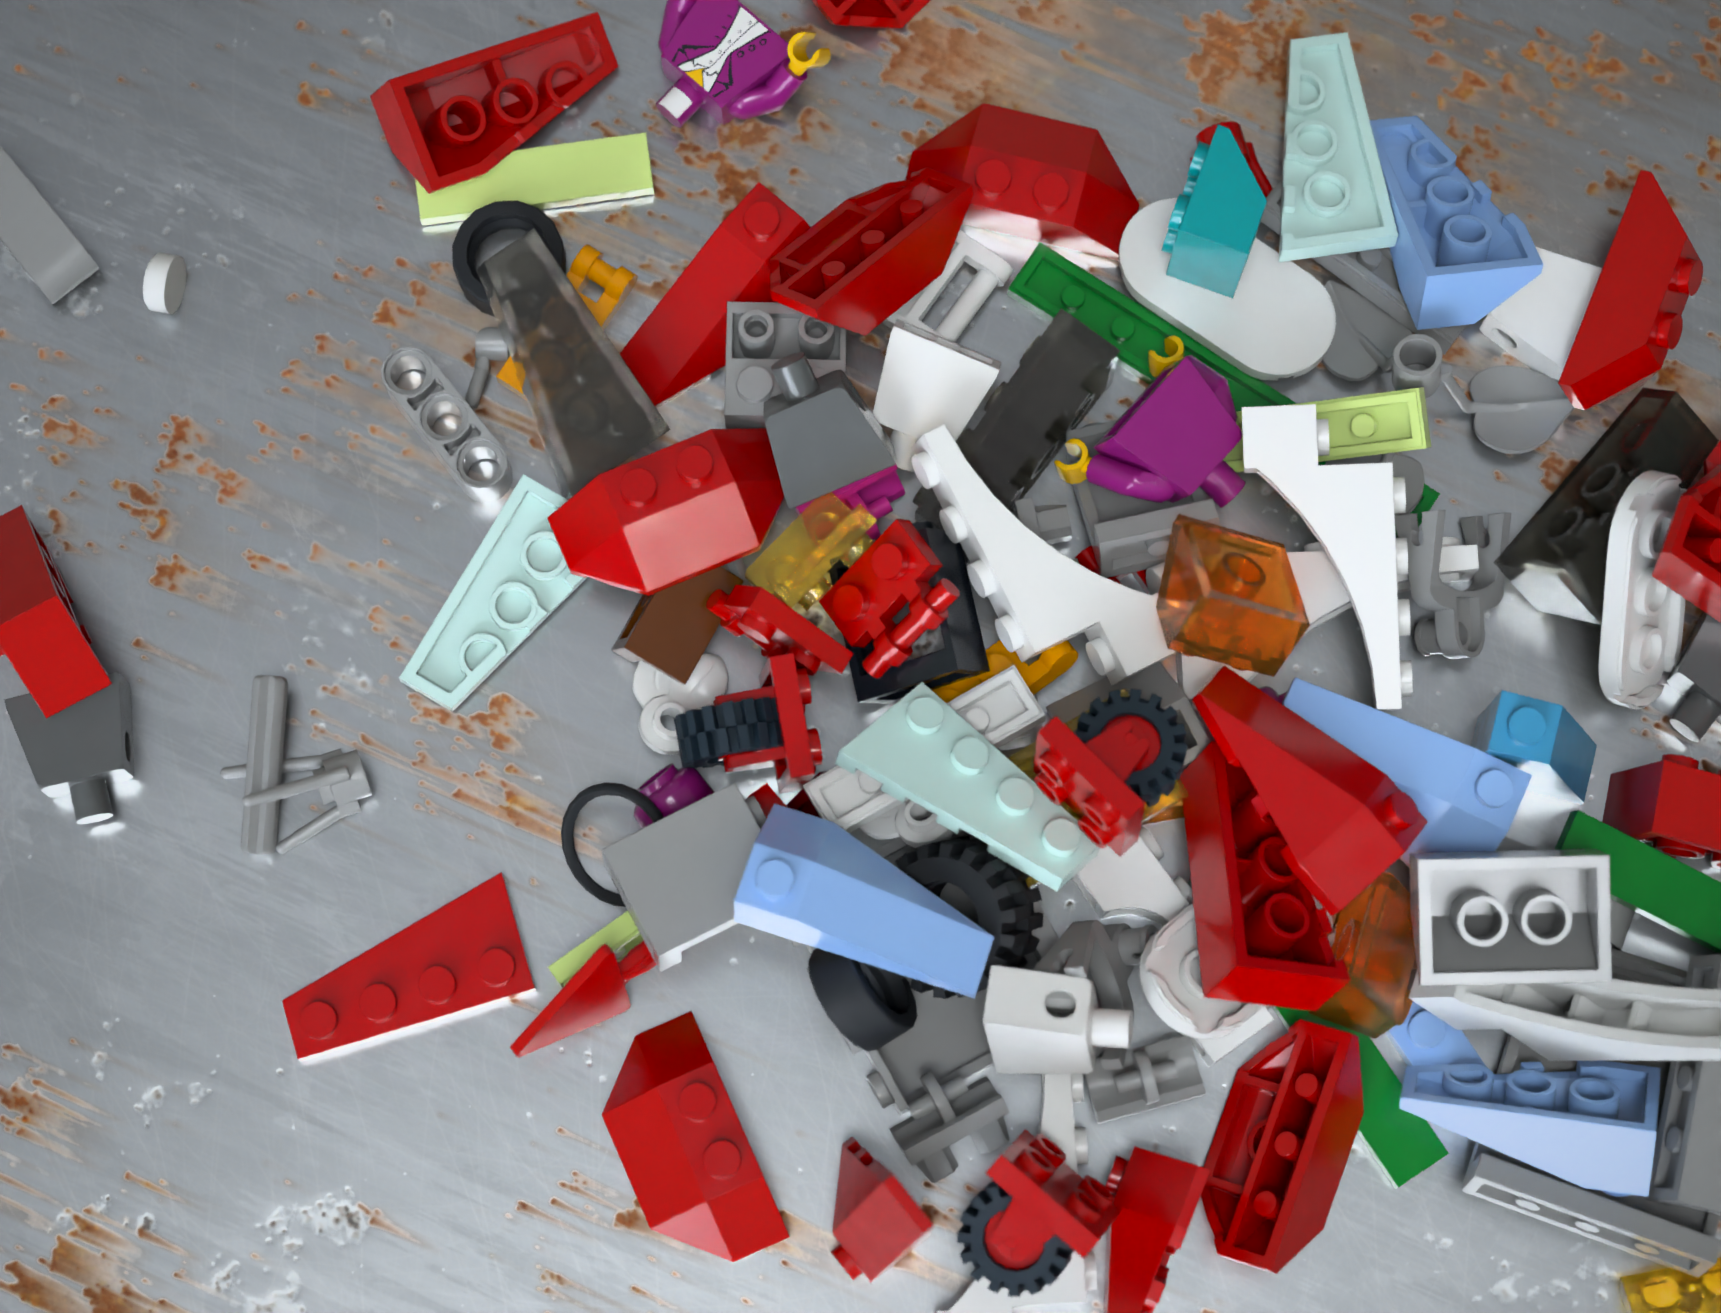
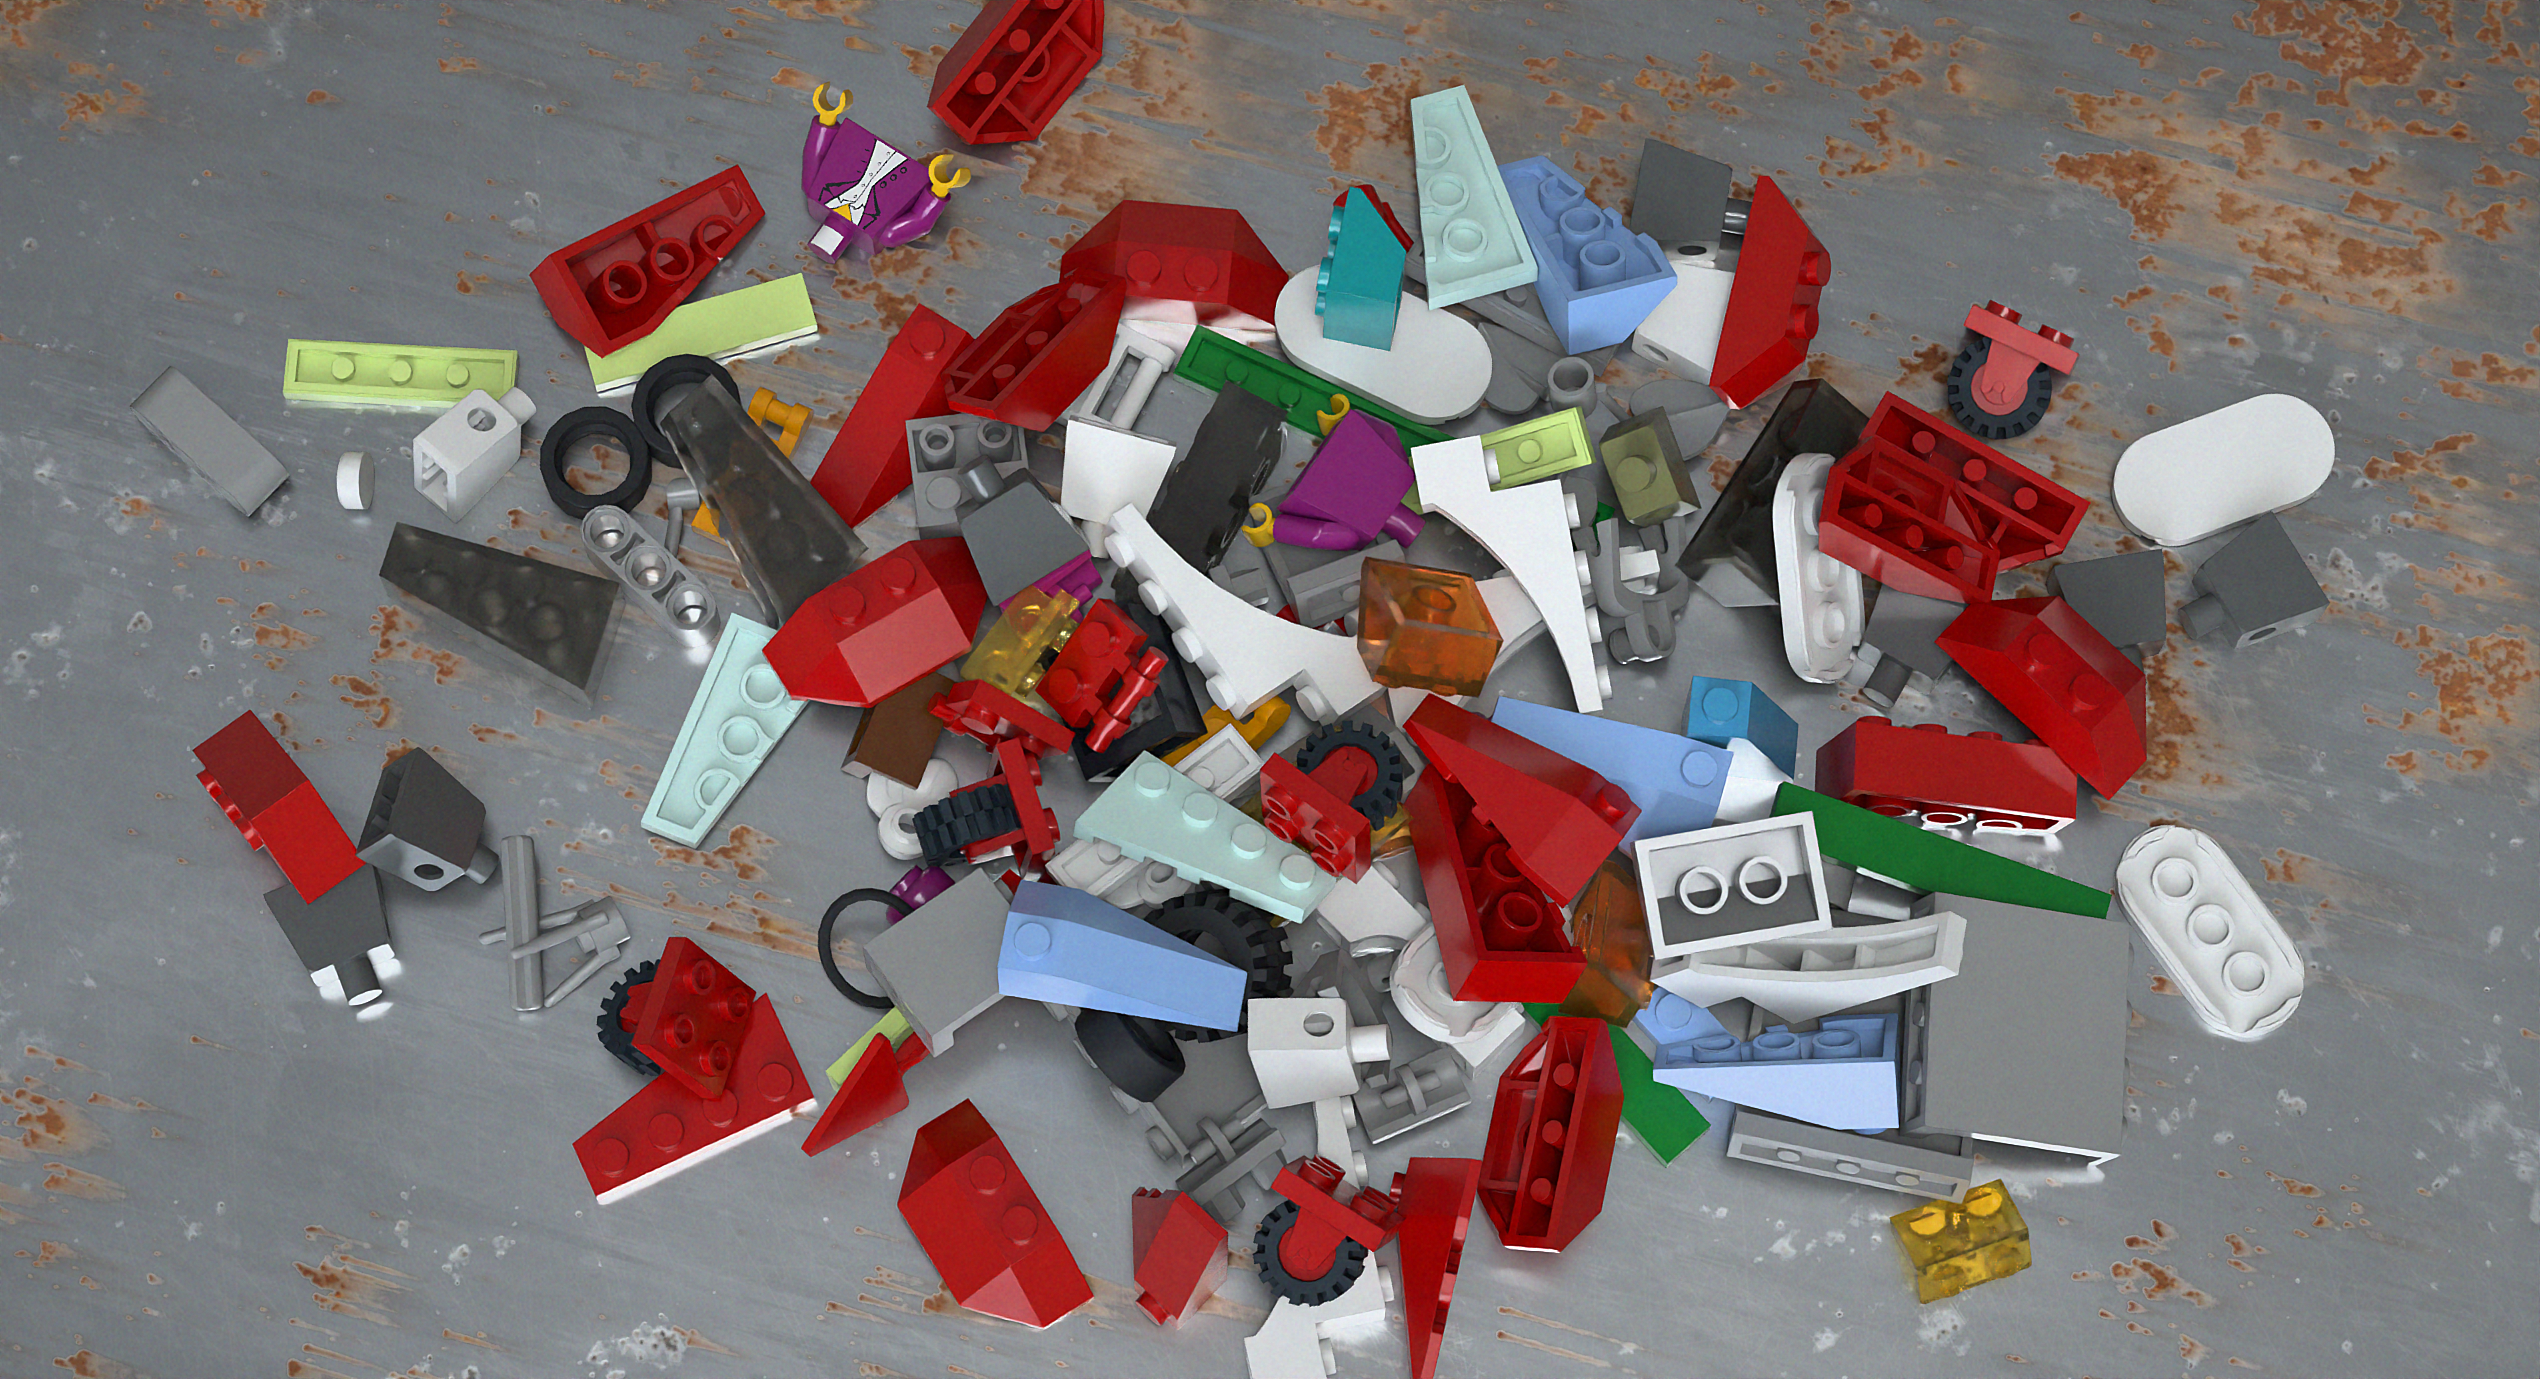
camera: 10 degrees left, 5 degrees down
none -> yellowish green tile [283,339,520,408]
none -> dark grey torso [355,747,499,891]
none -> clear smoke wedge [379,522,626,710]
none -> white torso [413,387,536,524]
none -> black tyre [540,406,652,520]
none -> red plate [596,937,756,1098]
none -> olive torso [1599,406,1702,528]
none -> dark grey torso [1629,138,1752,261]

